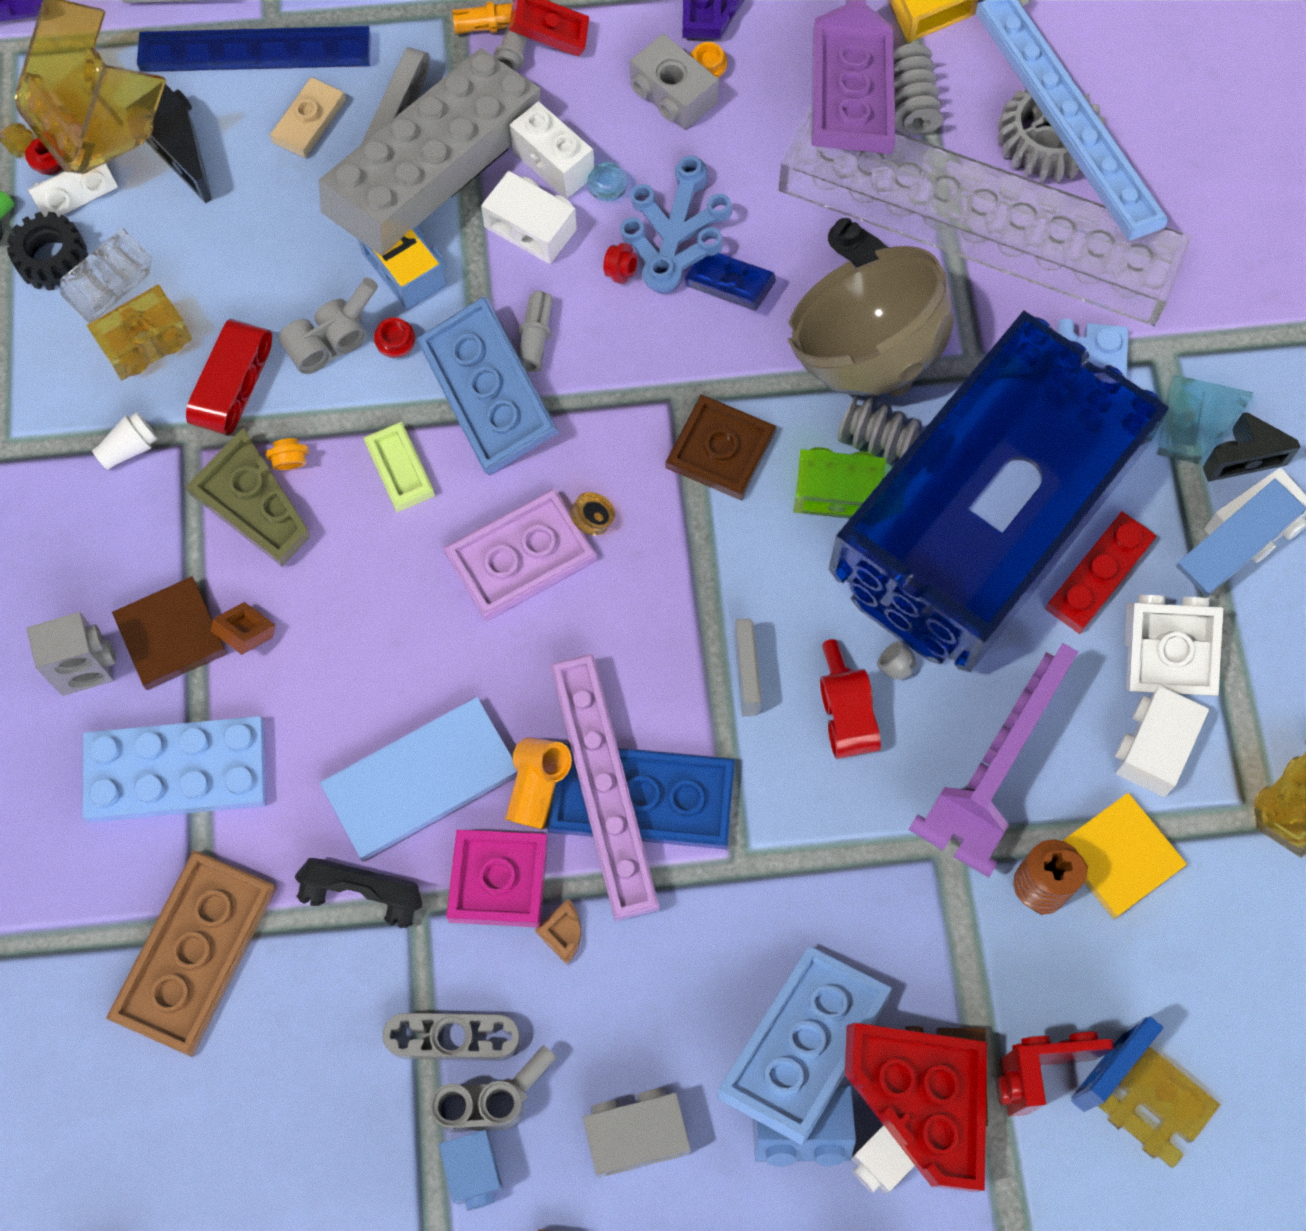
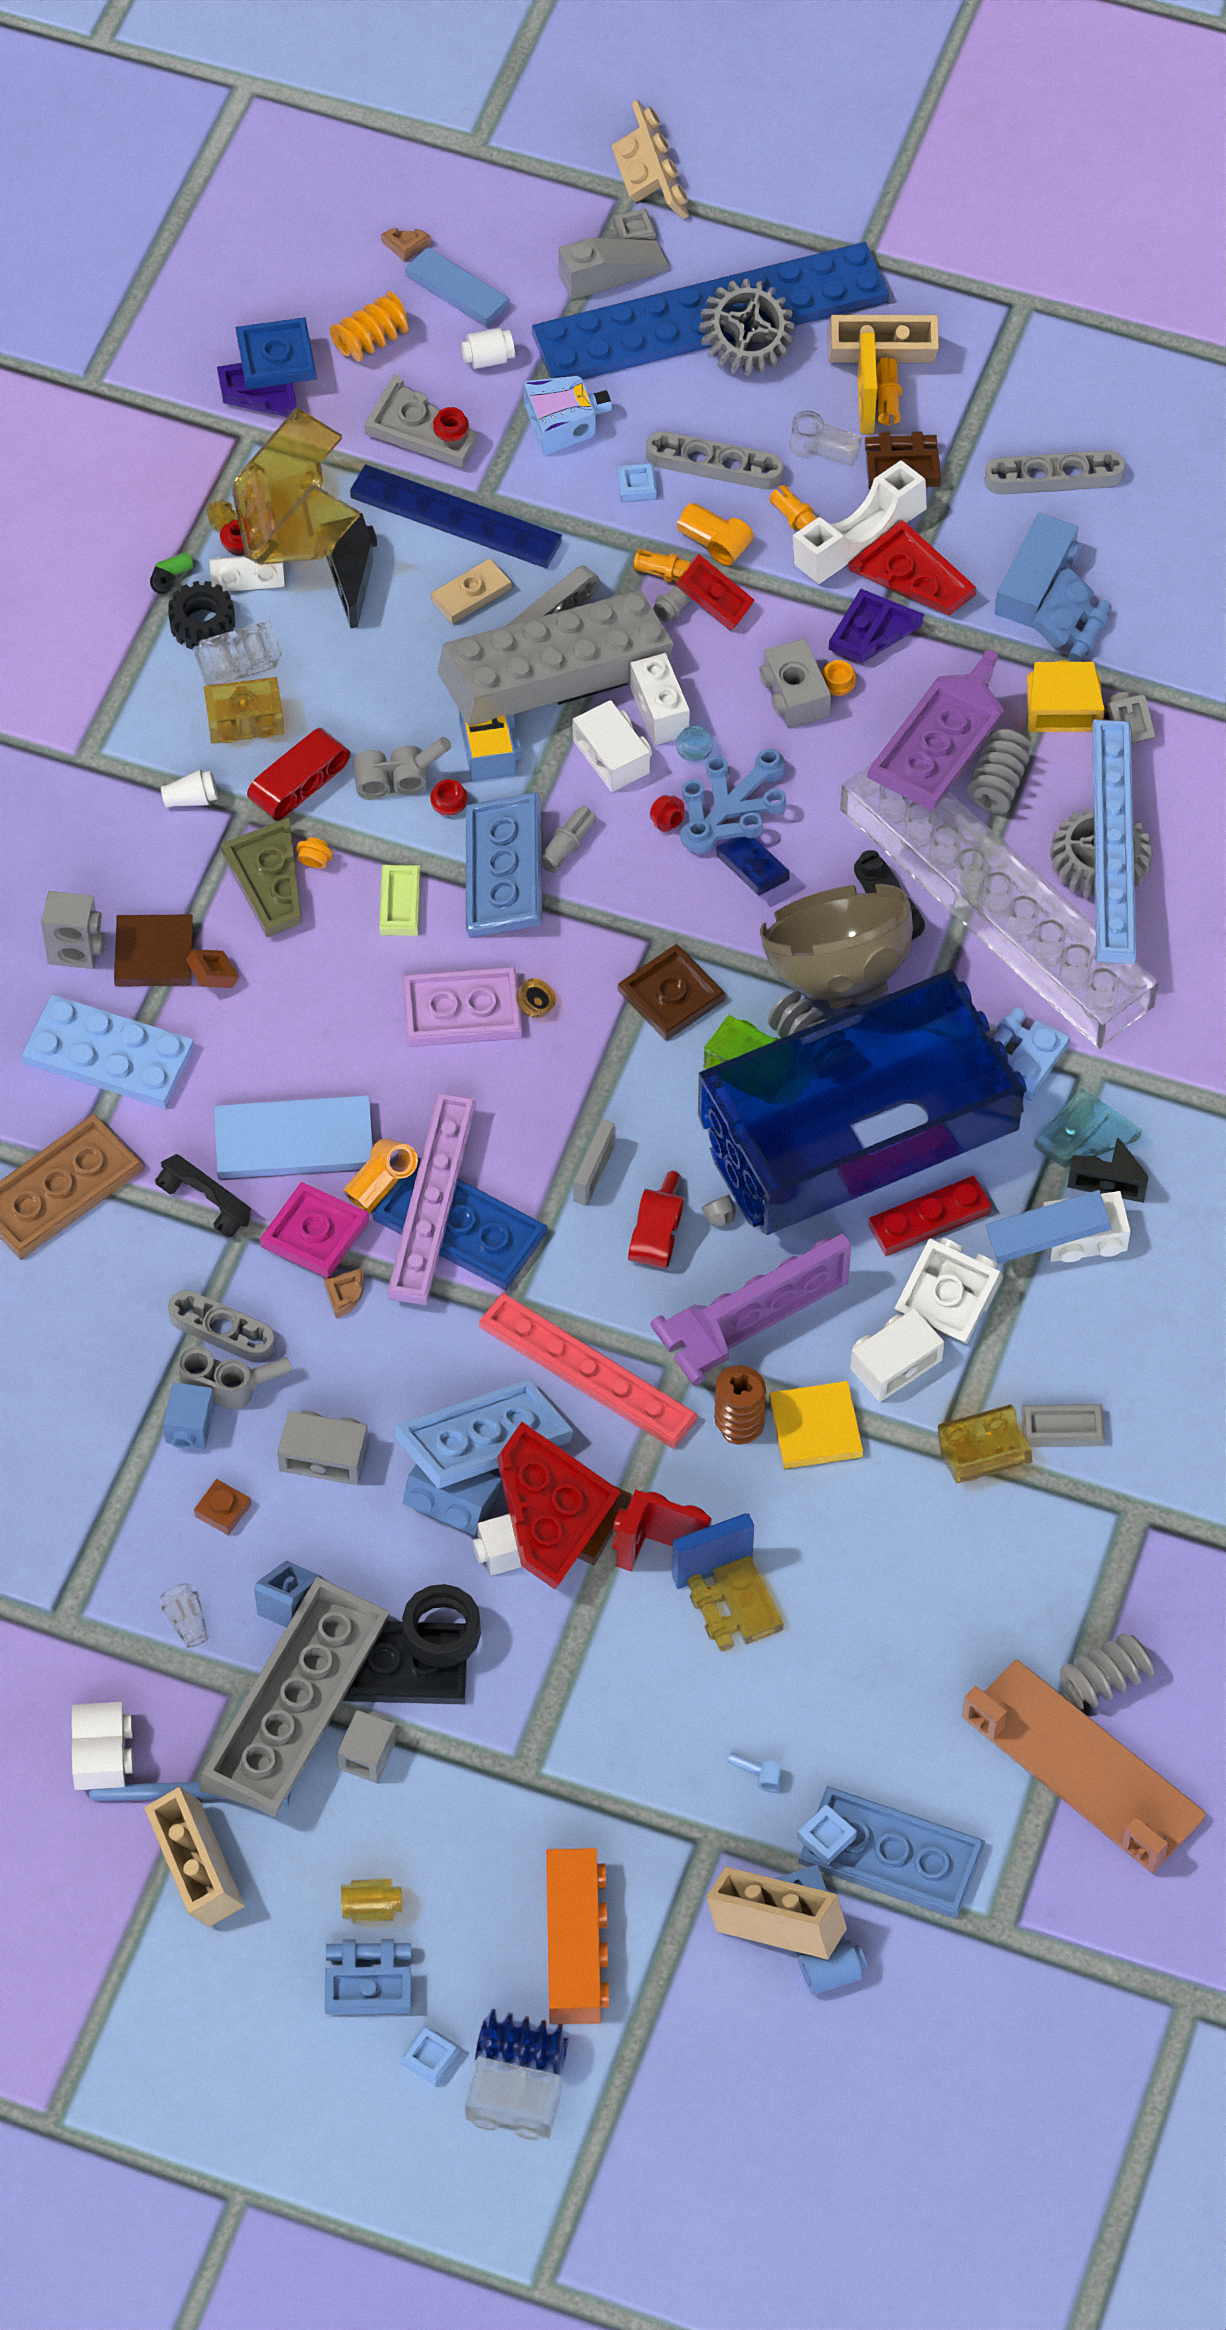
camera: 25 degrees right, 10 degrees down
none -> coral tile [479,1292,698,1449]

